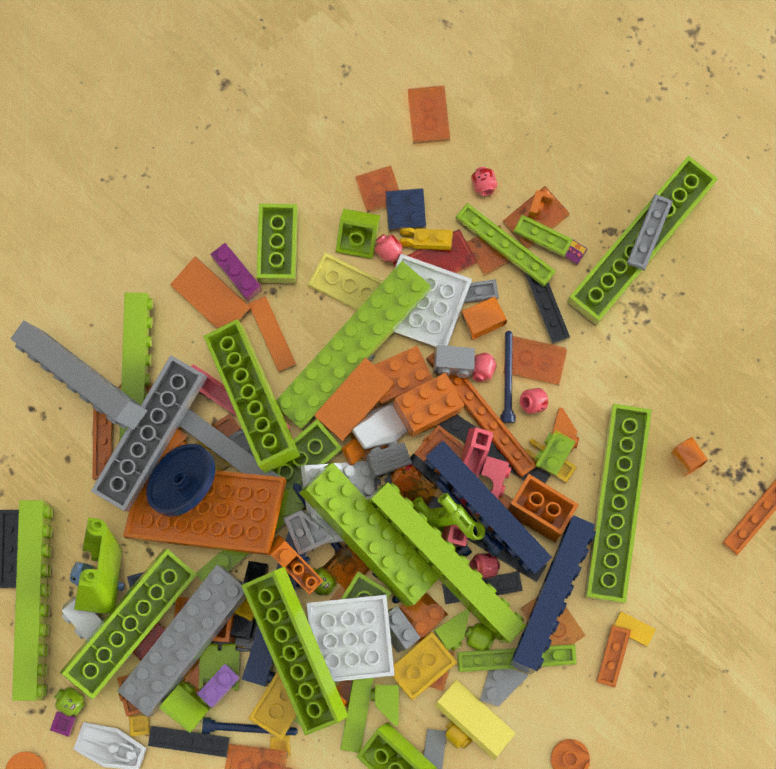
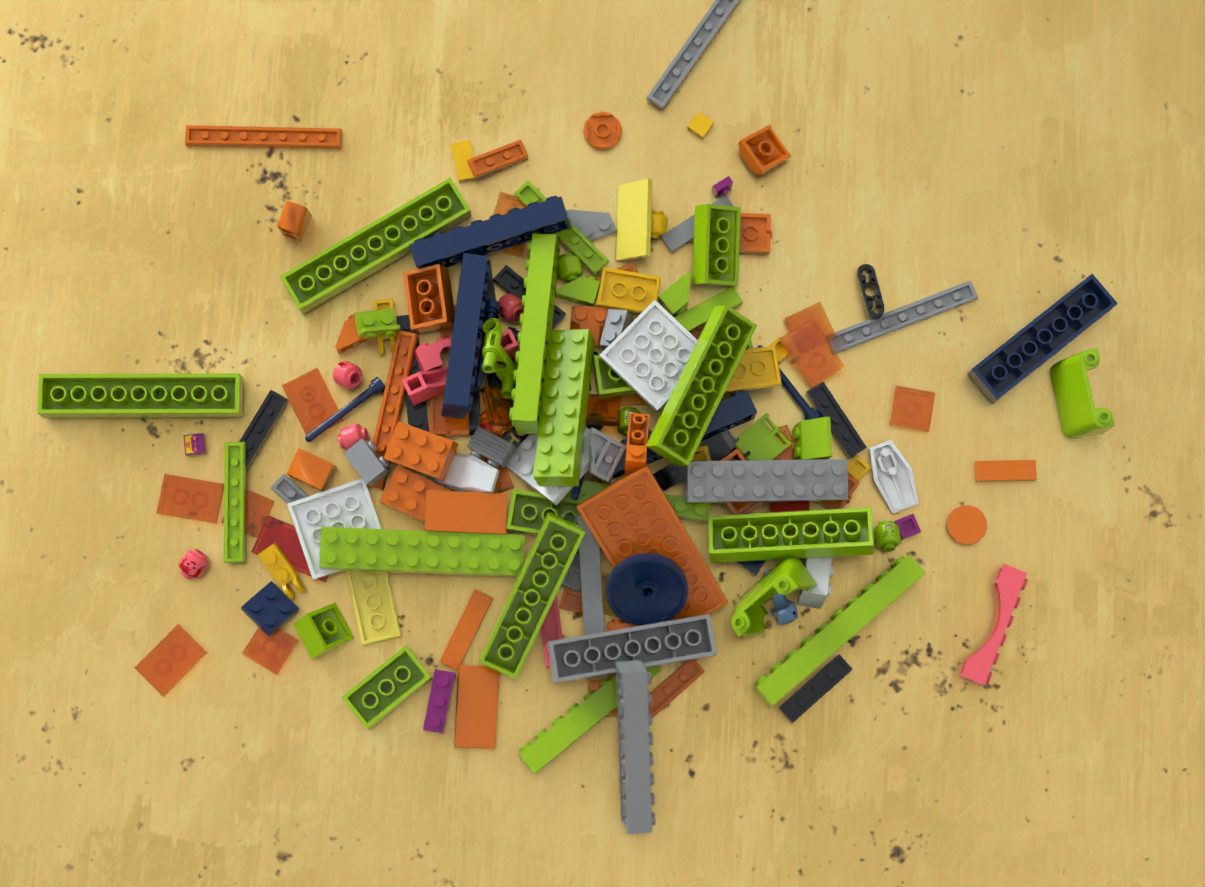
camera: 135 degrees left, 0 degrees up
medium lavender brick [197,664,241,708] -> none
orange tile [341,438,366,465] -> none
coral head [374,234,402,262] -> none
lime tile [513,215,573,257] -> none
orange bracket [528,189,554,218] -> none
light grey tile [627,194,673,271] -> none

